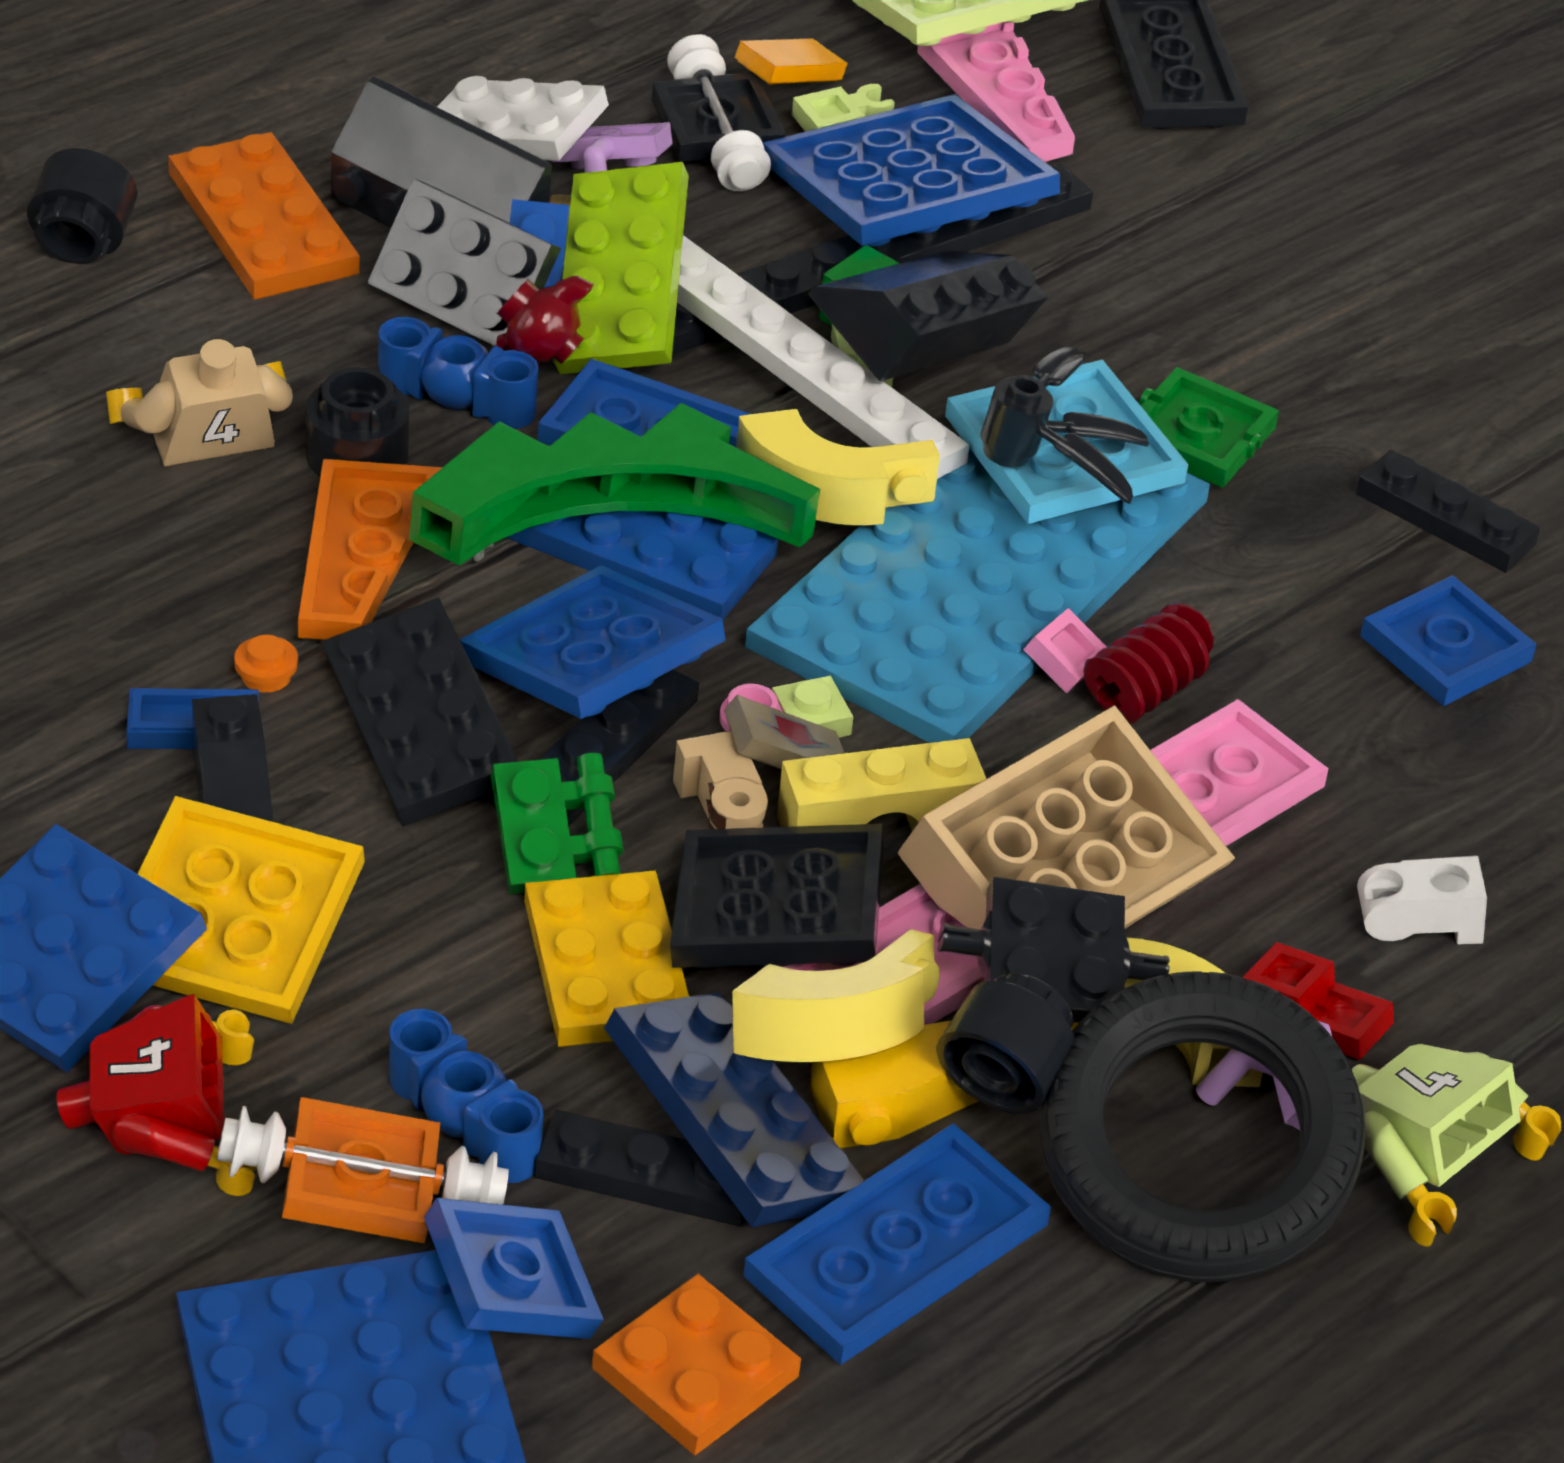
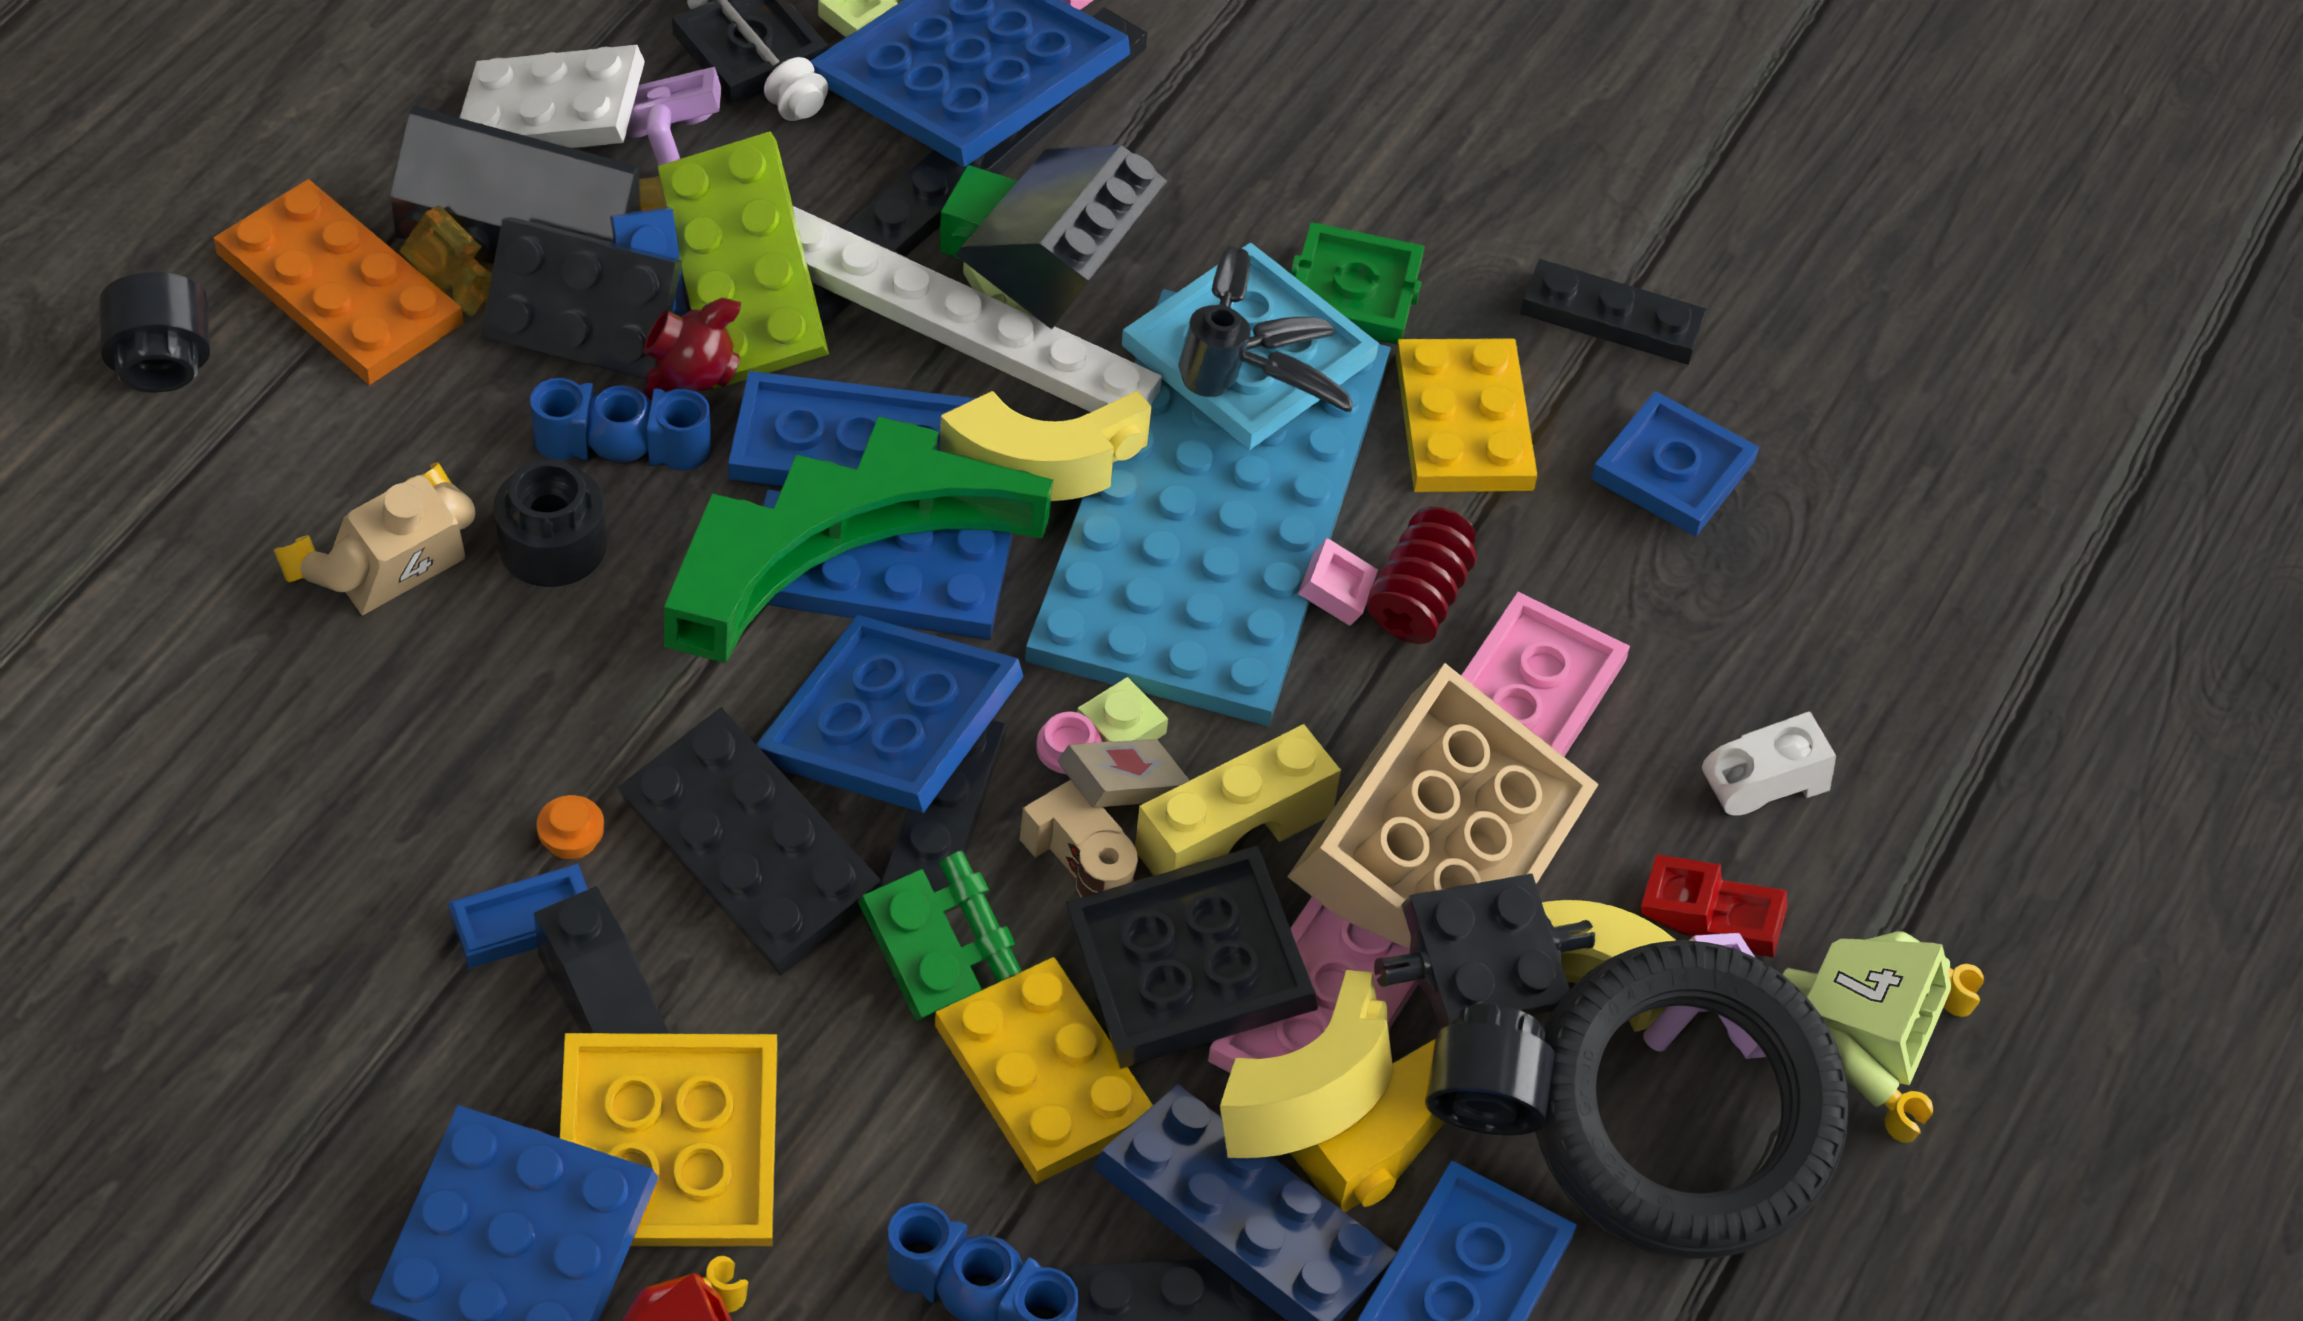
camera: 20 degrees left, 10 degrees up
orange wing [298,459,443,640] -> none
none -> clear yellow plate [400,205,492,316]
none -> yellow plate [1395,339,1537,492]

